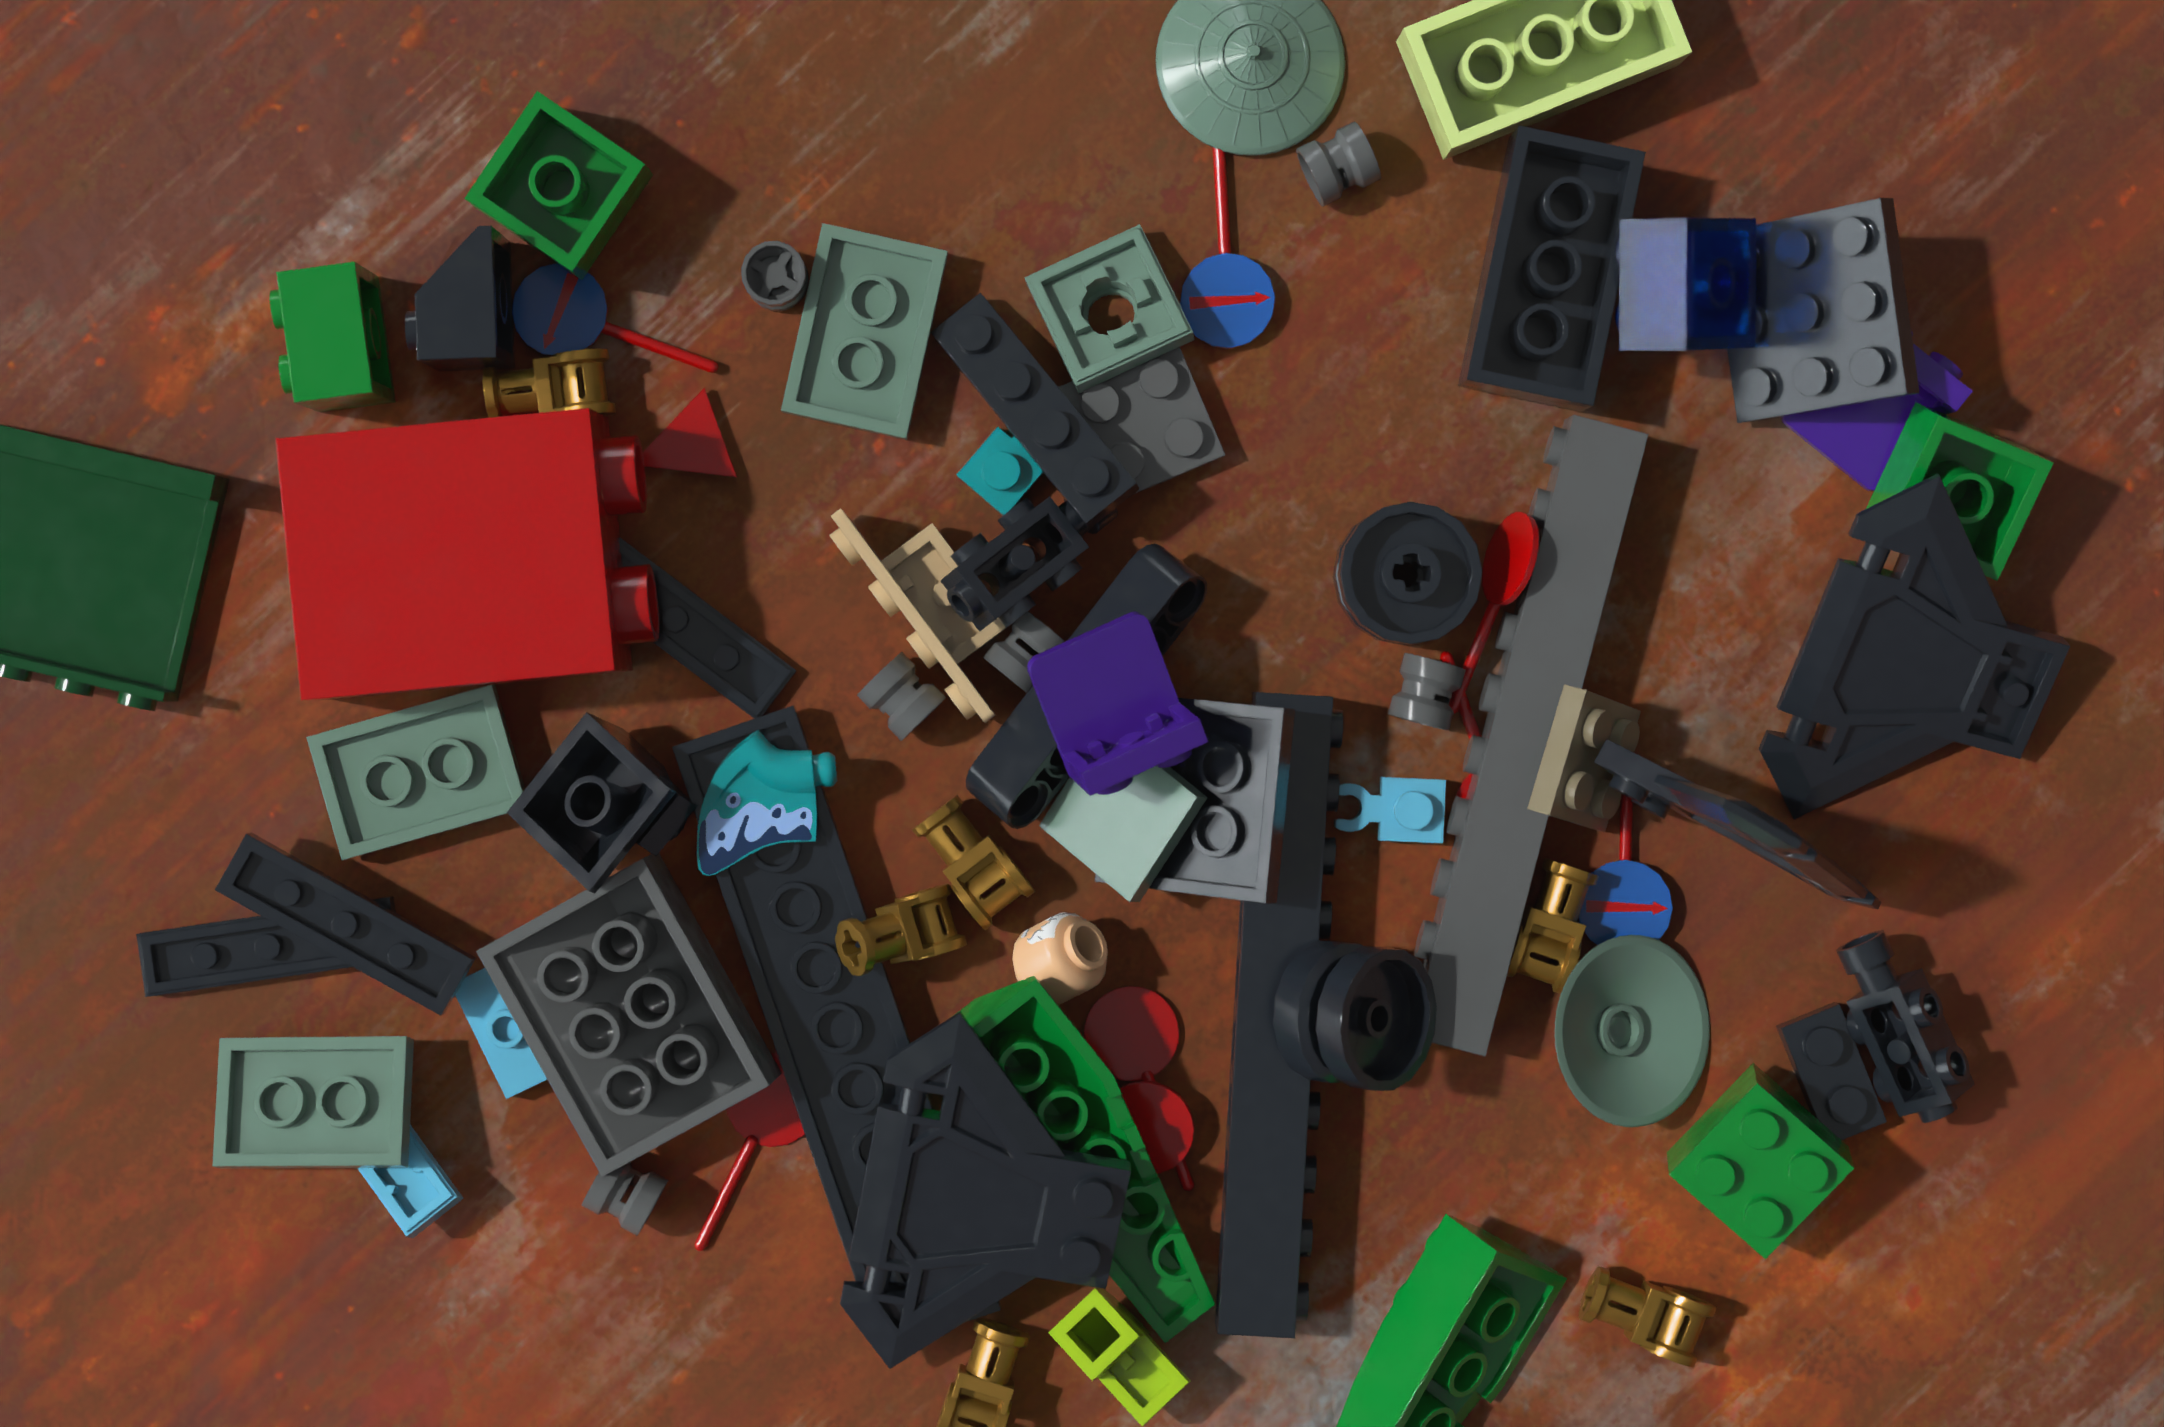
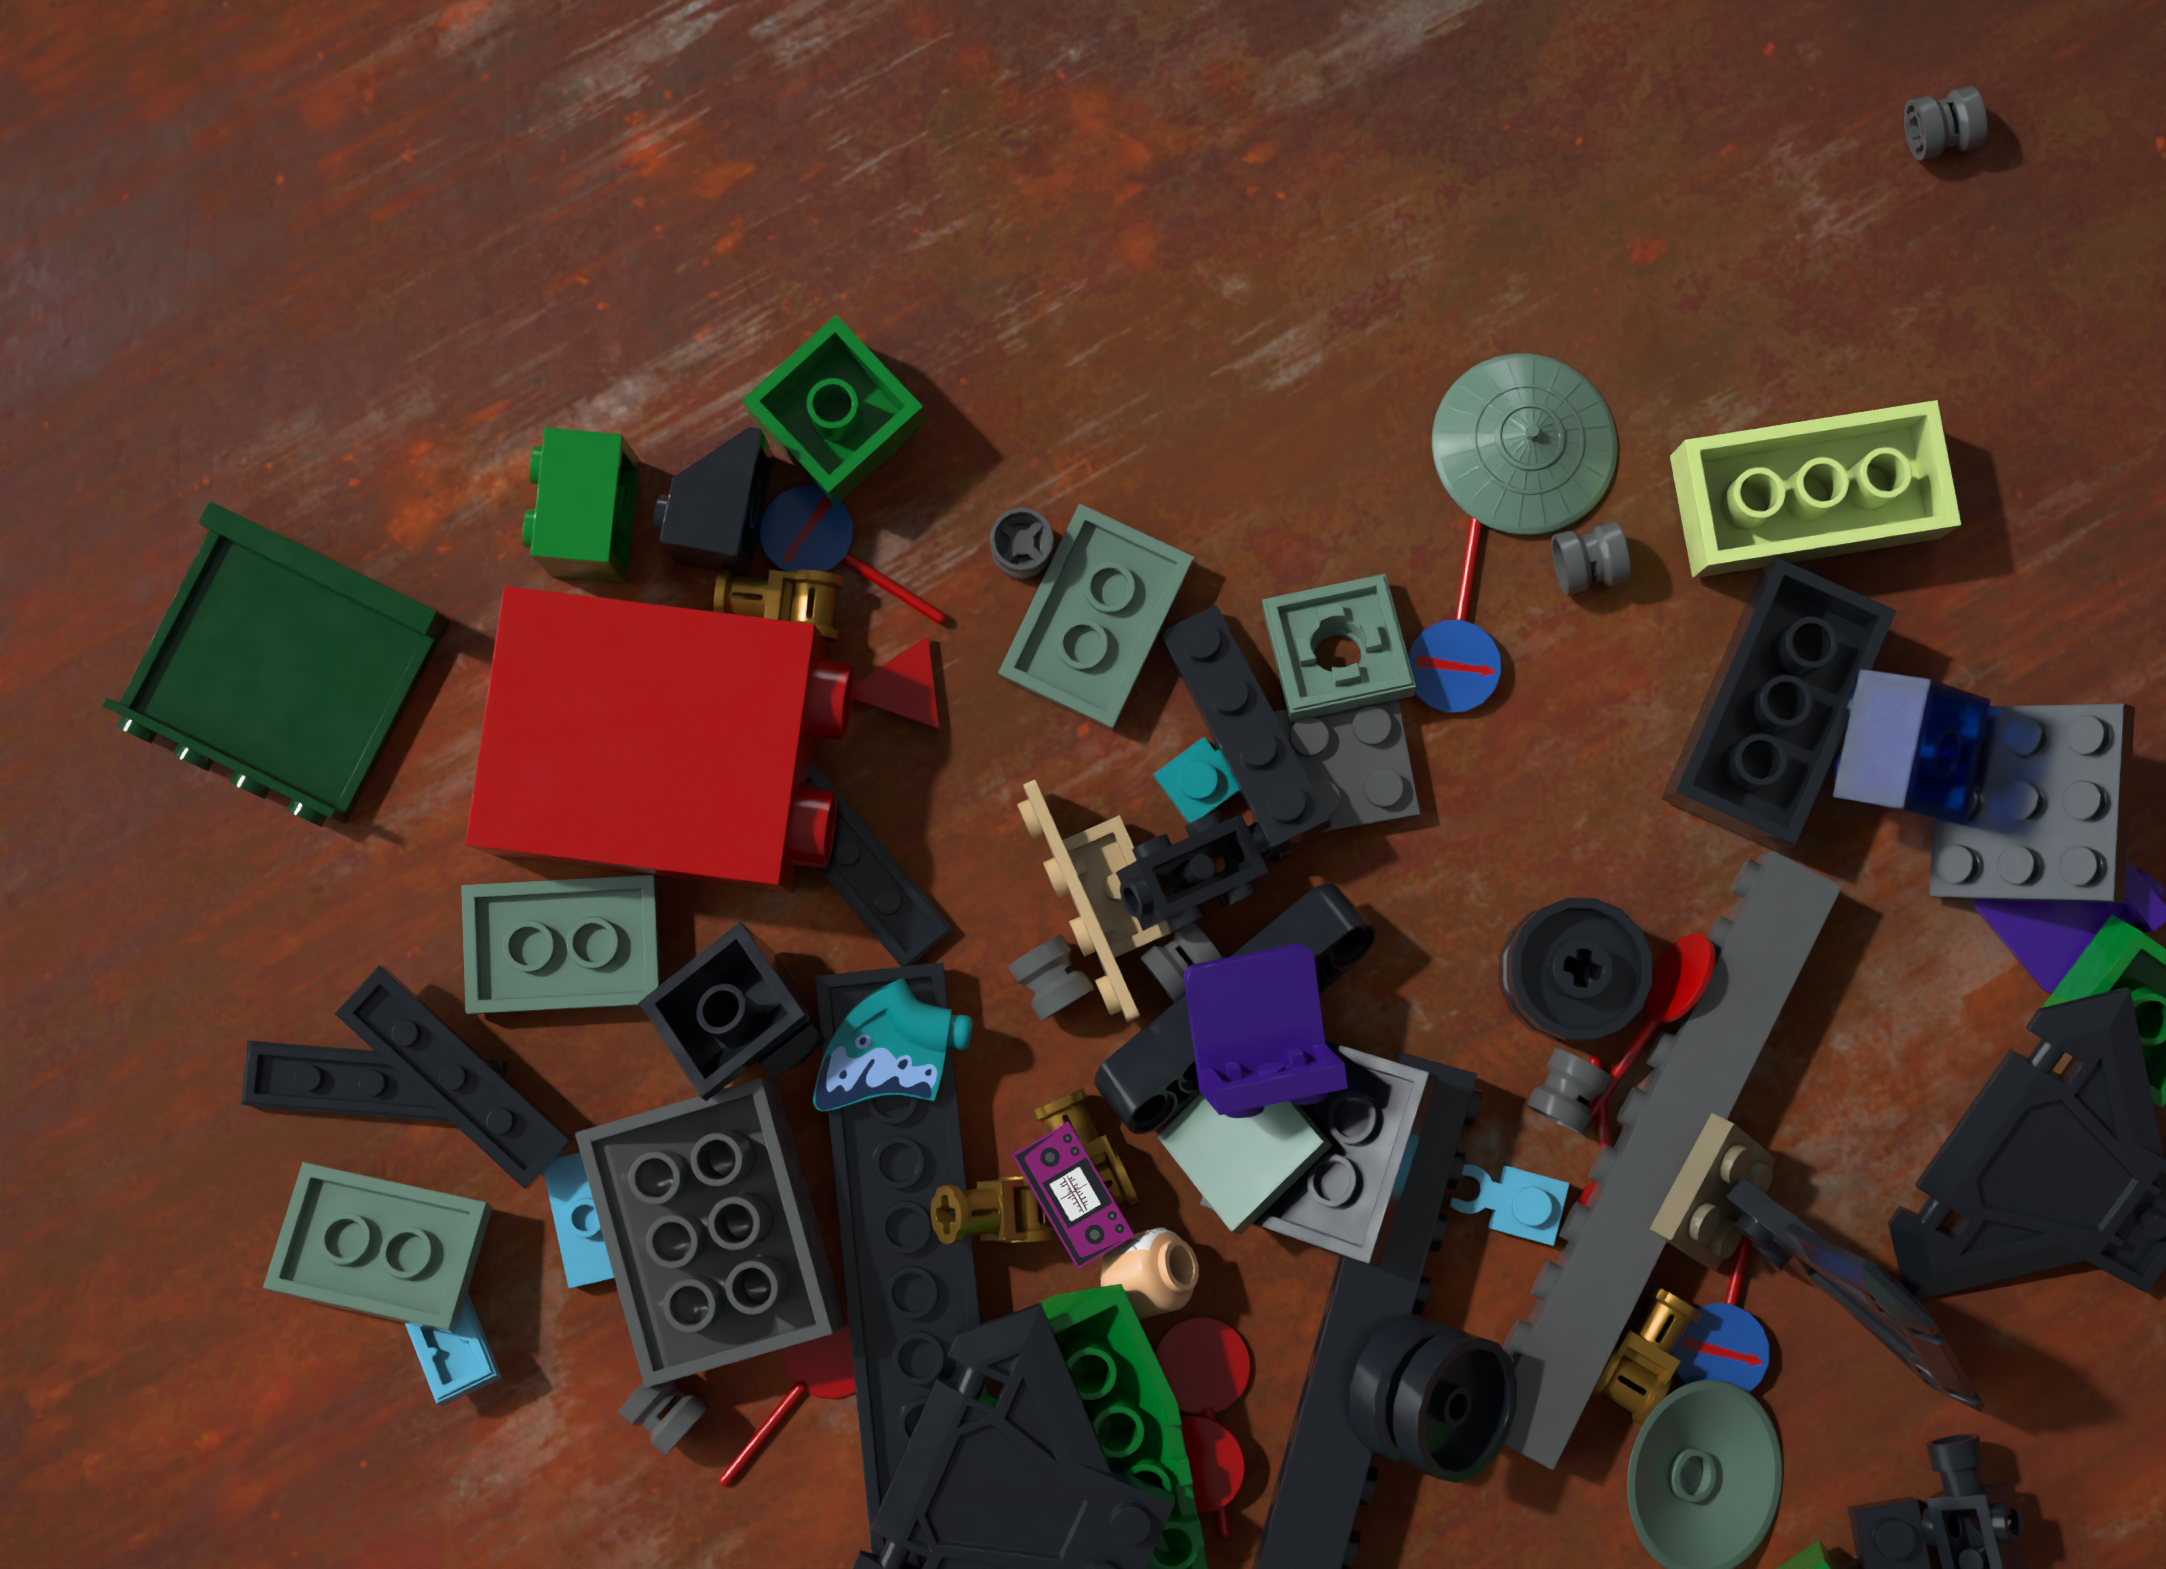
camera: 15 degrees right, 5 degrees down
none -> tile [1012,1121,1134,1269]

